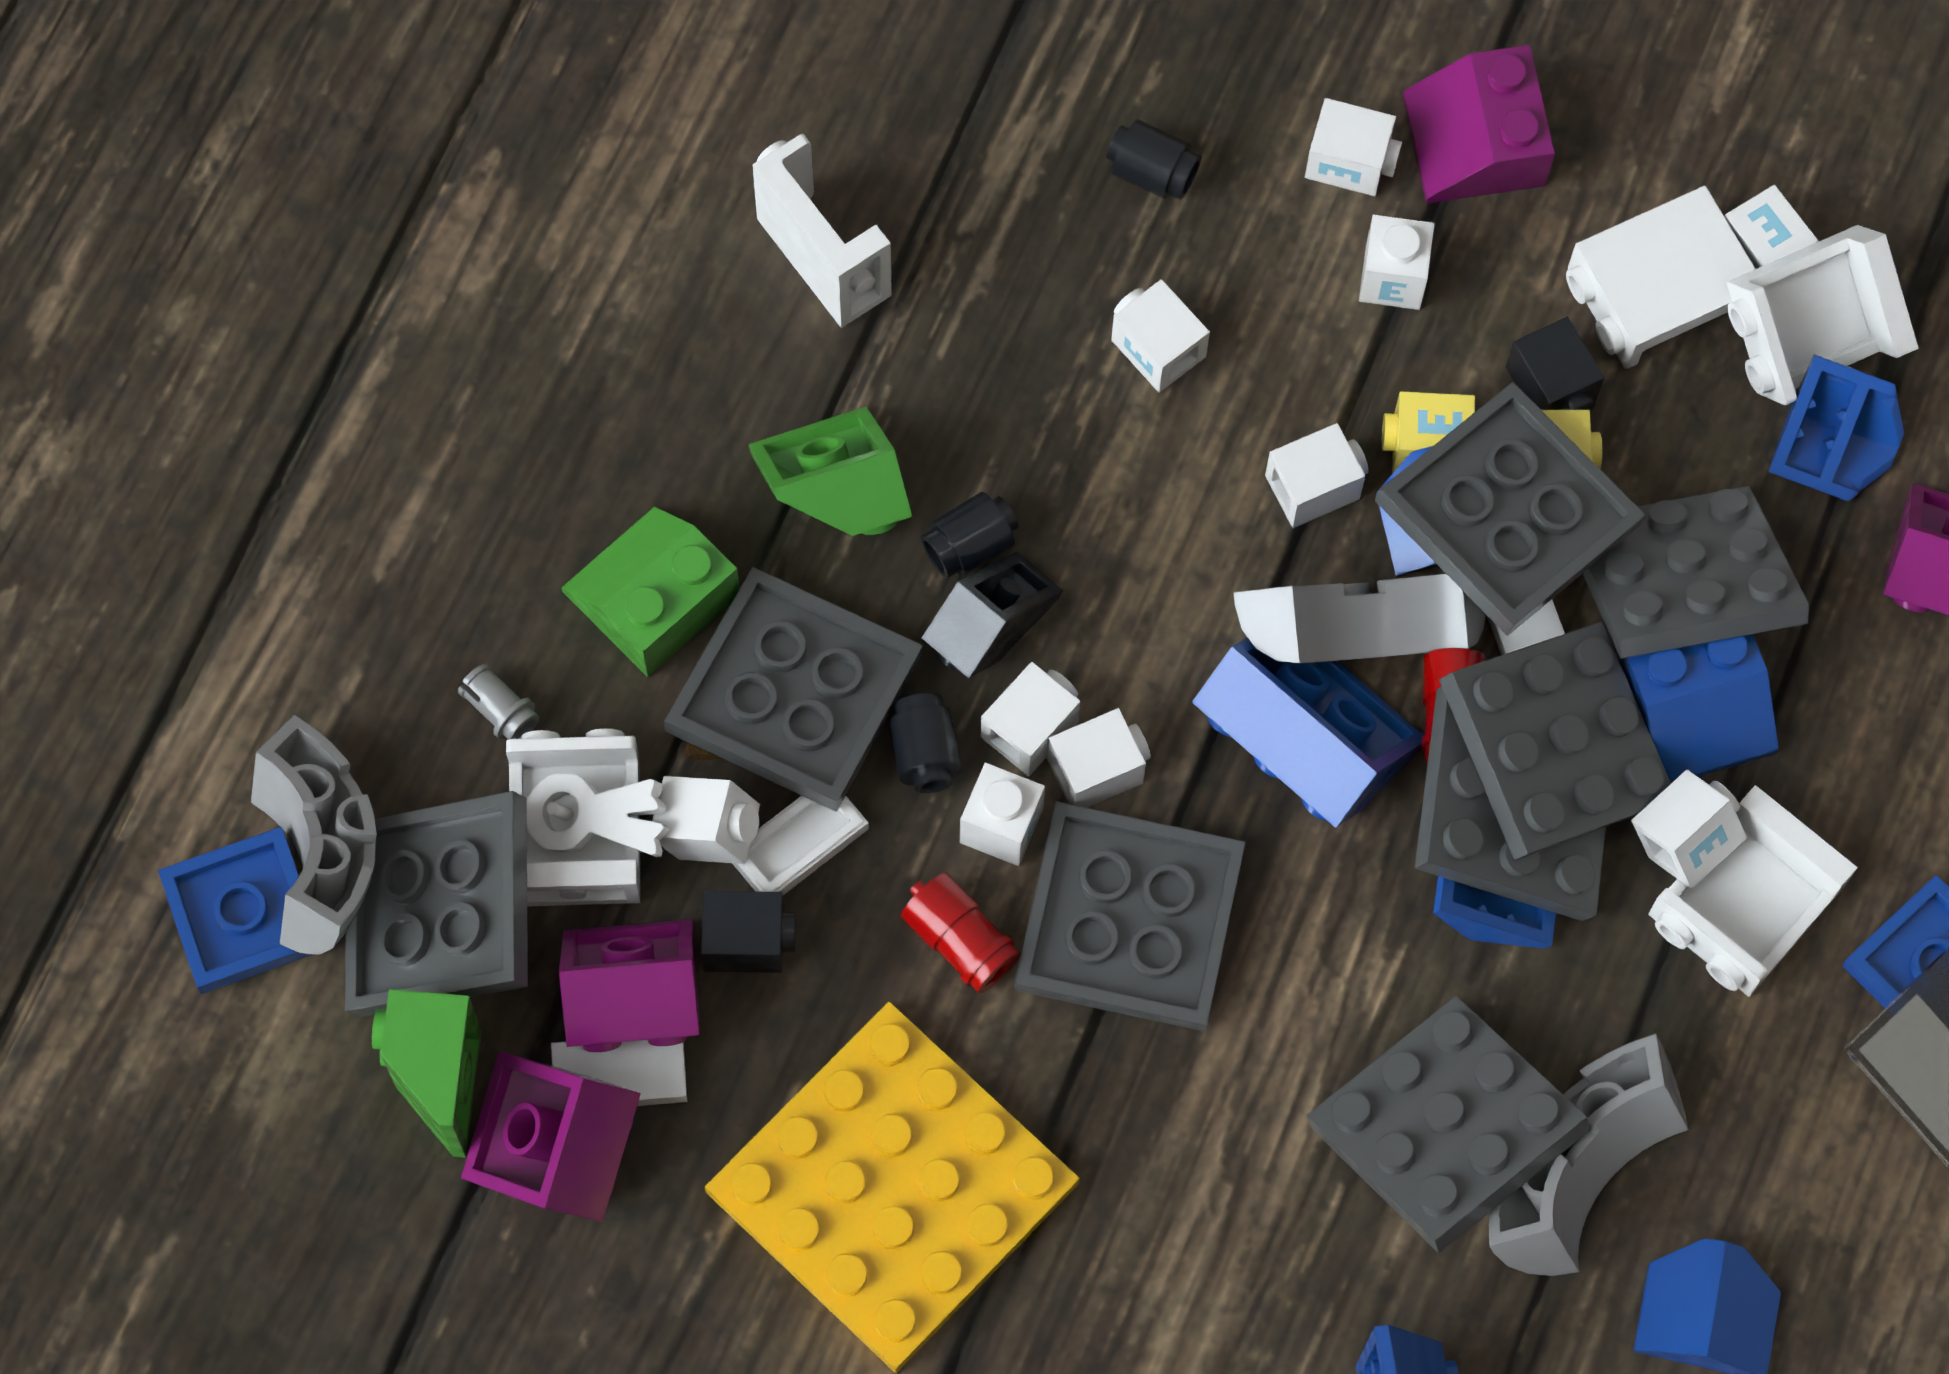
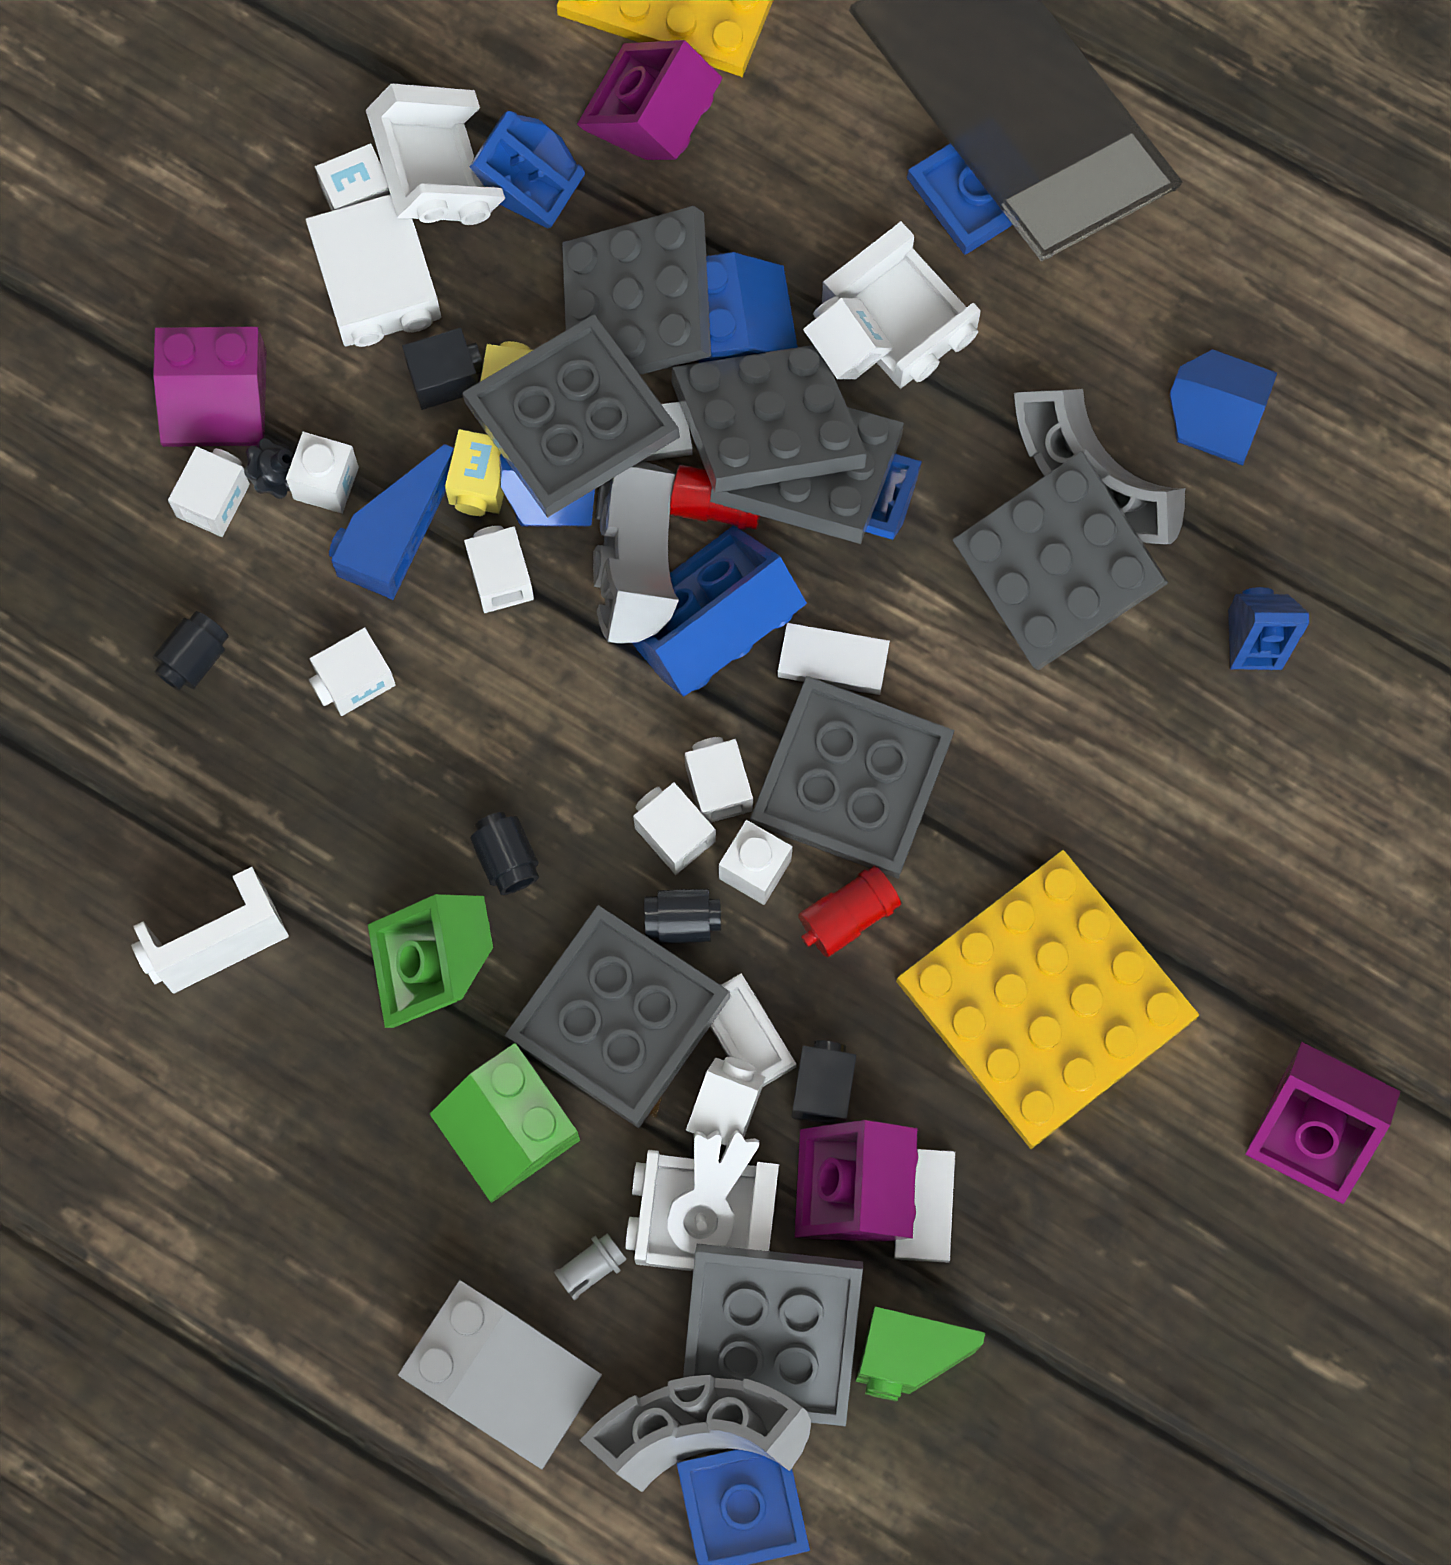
camera: 80 degrees left, 5 degrees up
magenta slope [461,1051,641,1222] -> none
black slope [922,552,1064,678] -> none
none -> black plant [244,438,294,499]
none -> blue slope [329,444,454,600]
none -> light grey slope [398,1280,602,1470]
none -> white tile [778,623,890,695]

